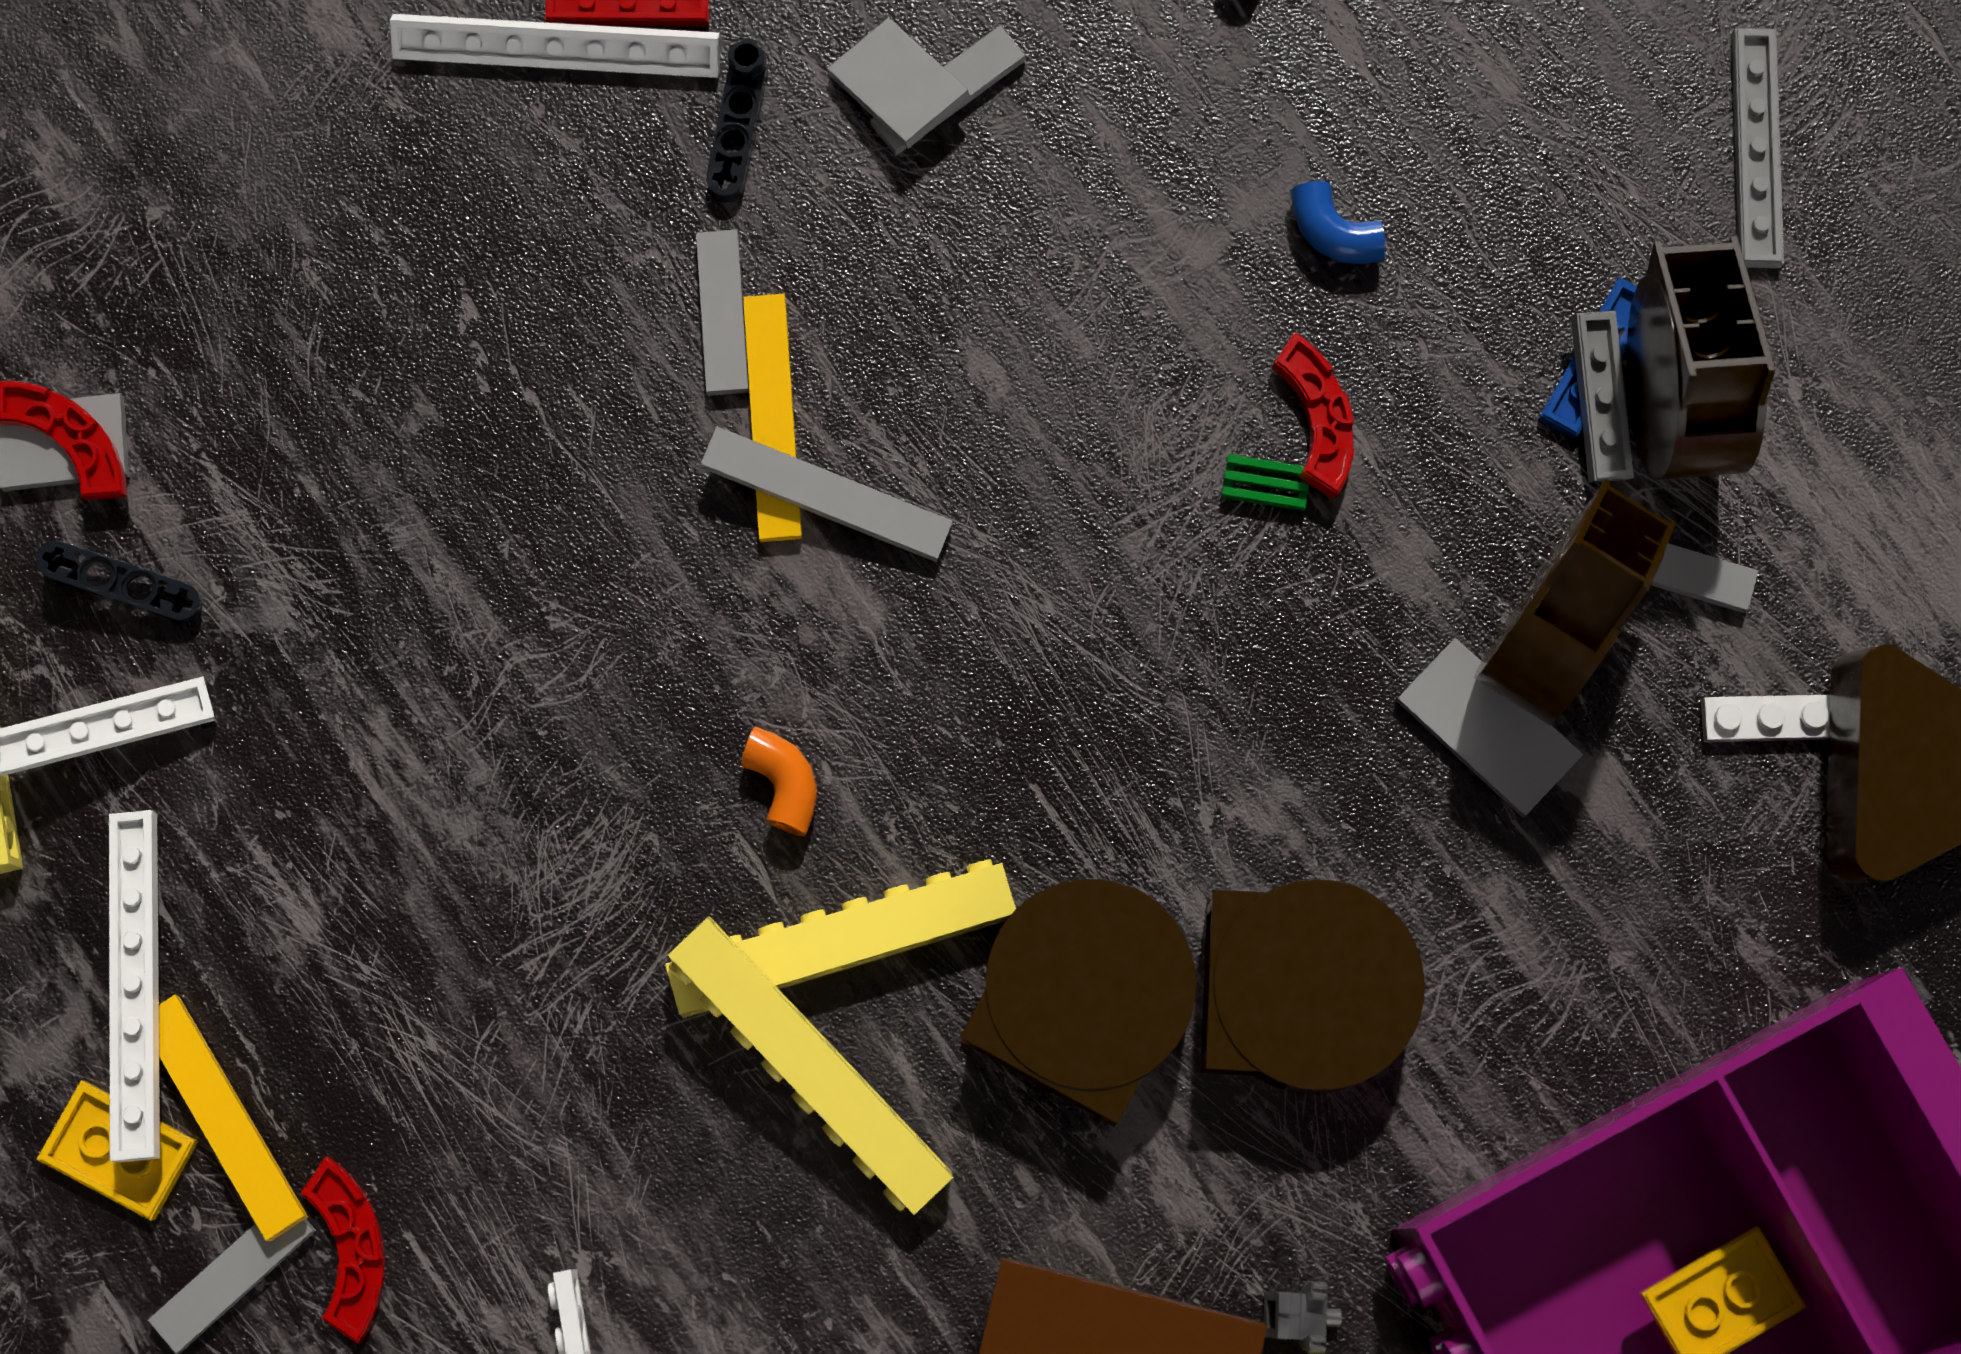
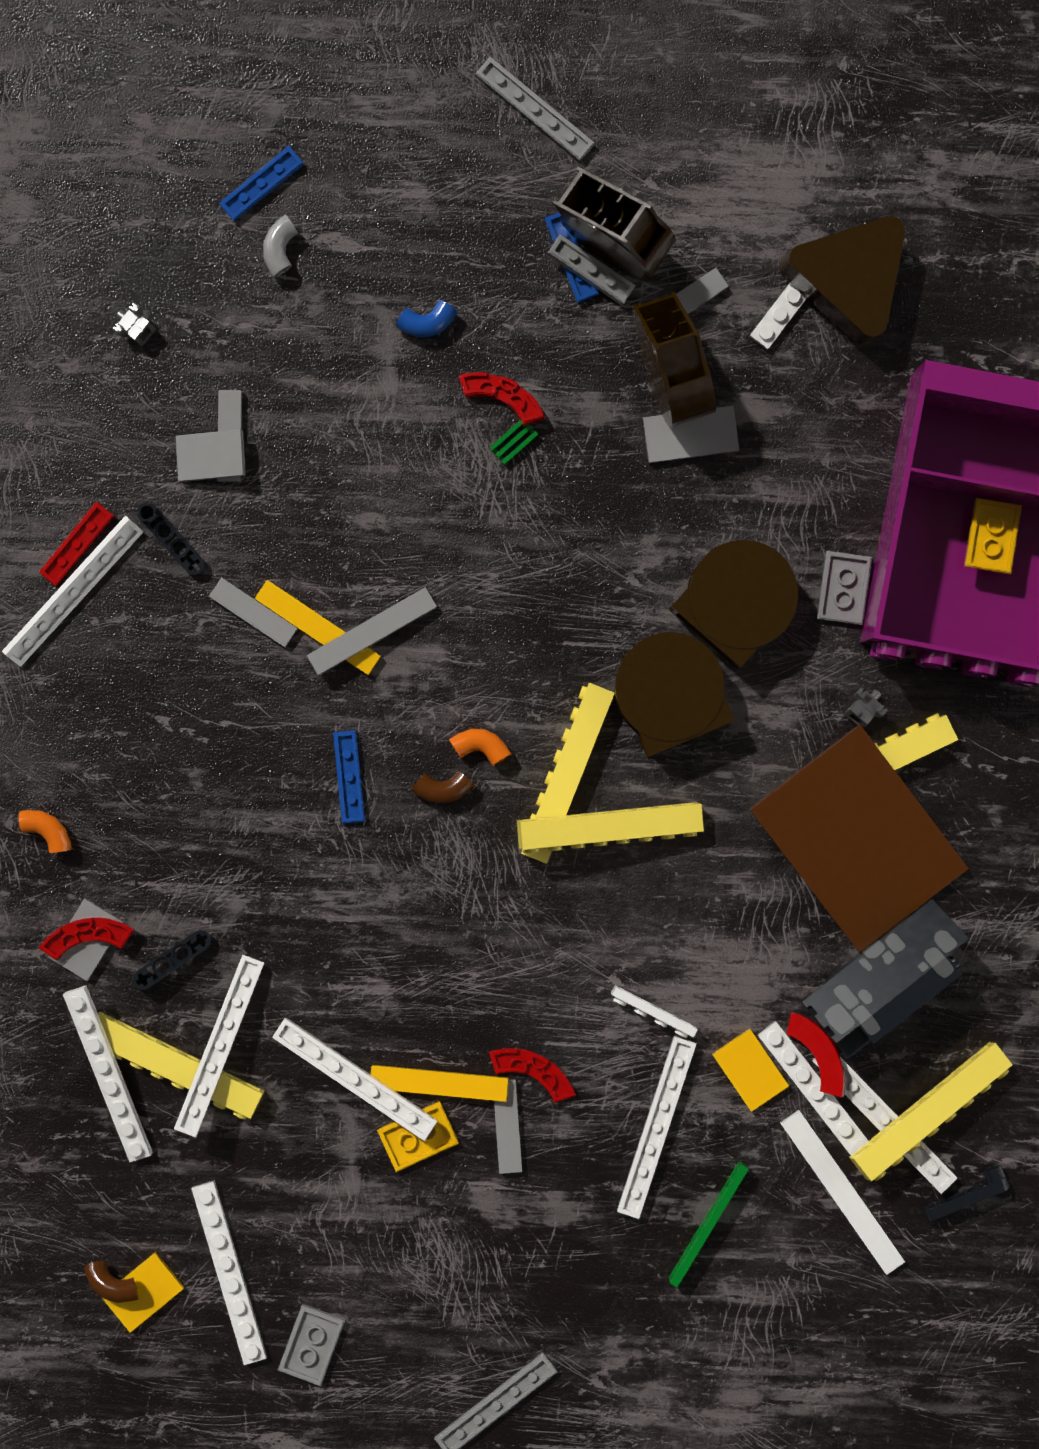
camera: 55 degrees left, 10 degrees up
none -> orange cylinder [18,810,72,853]
none -> blue tile [333,730,365,824]
none -> reddish brown cylinder [411,771,475,804]
none -> light grey tile [816,551,872,625]

